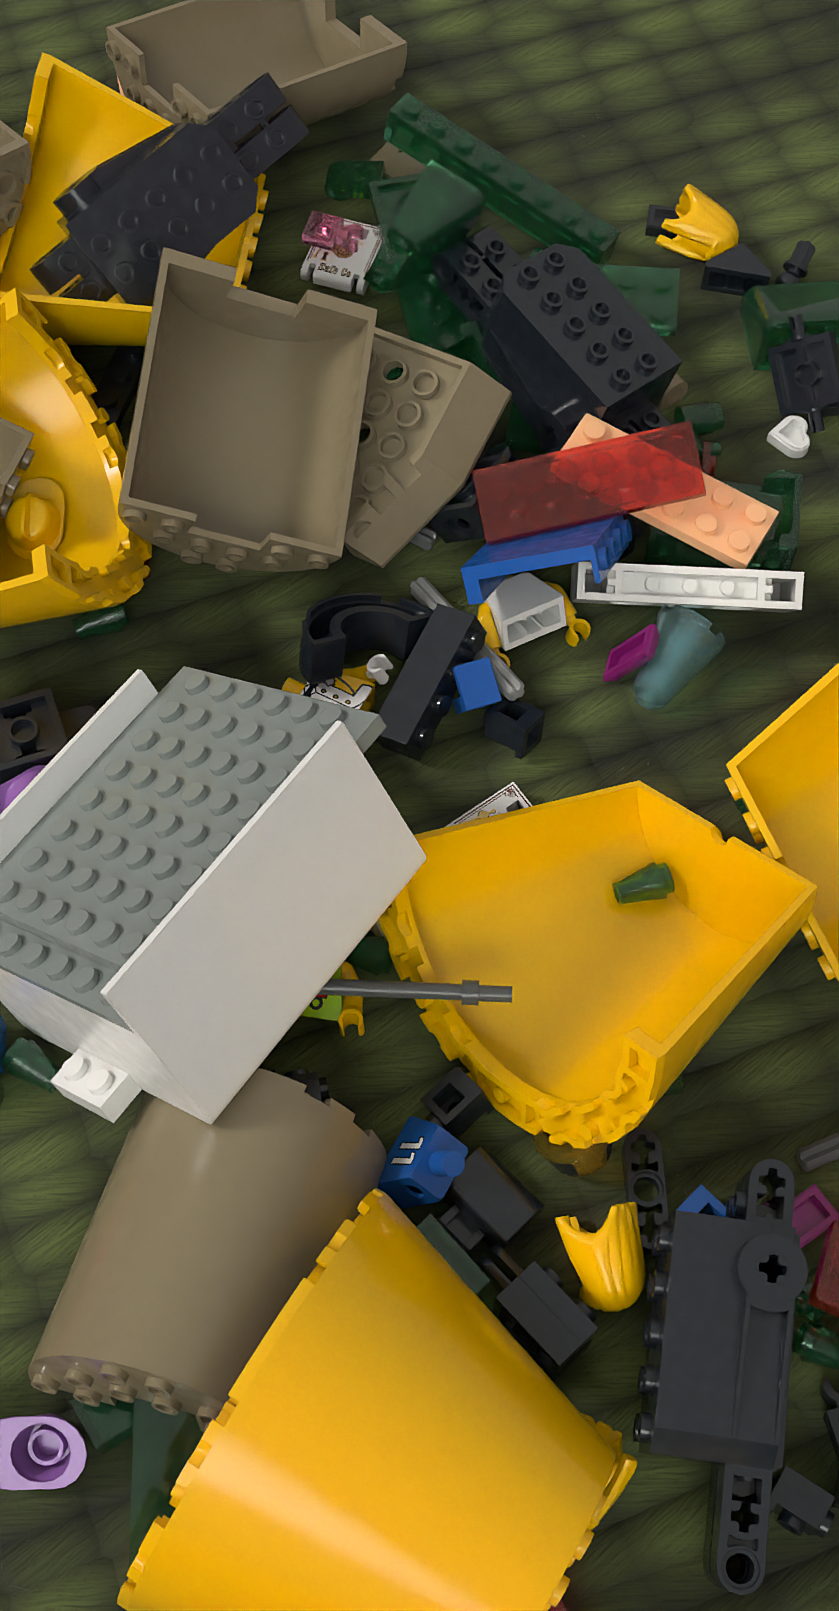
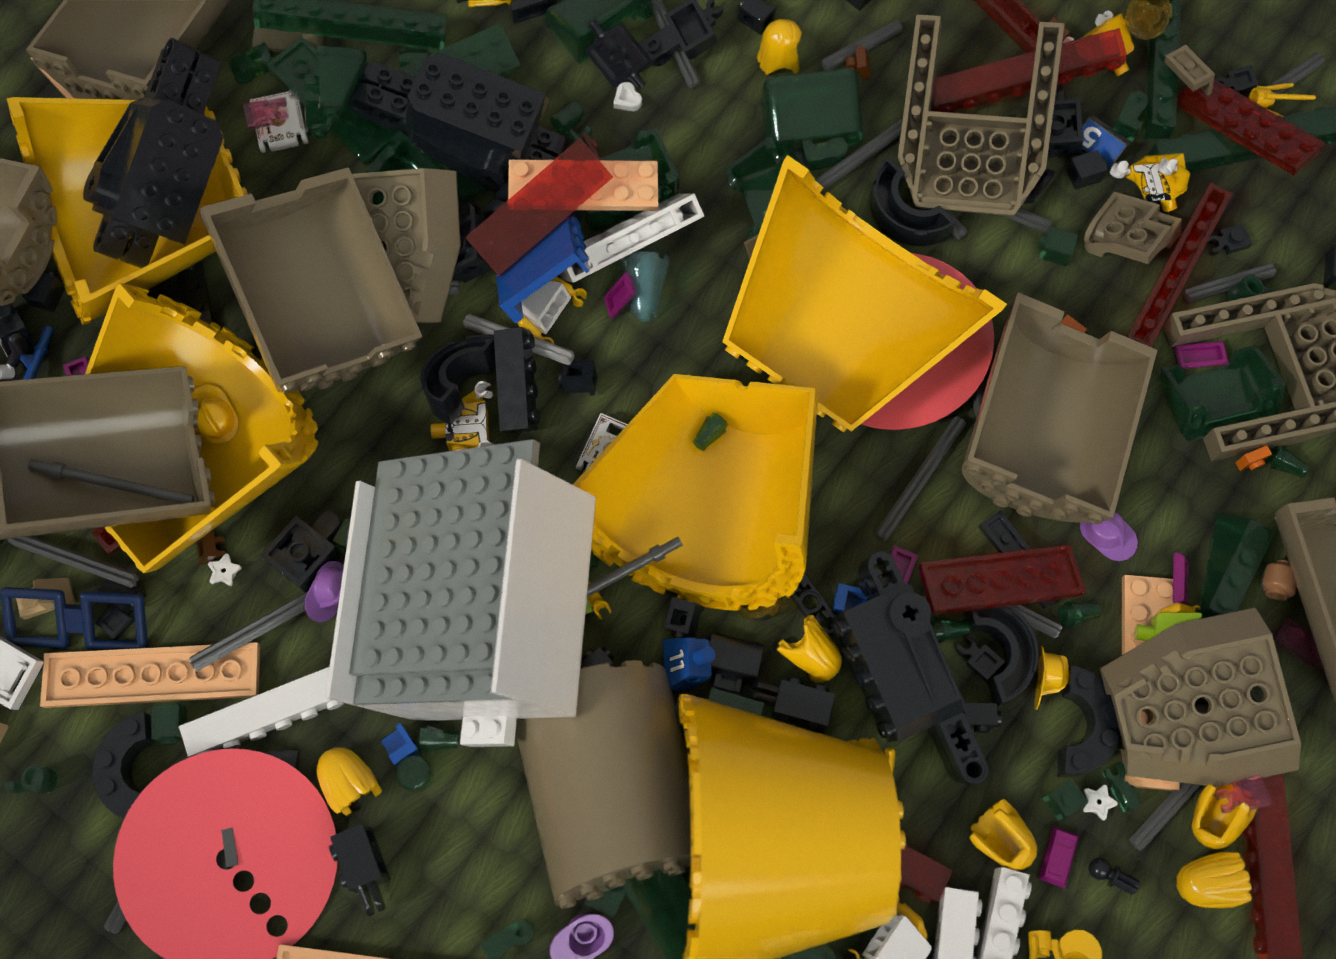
camera: 30 degrees left, 10 degrees up
blue panel [452,657,502,714] -> none

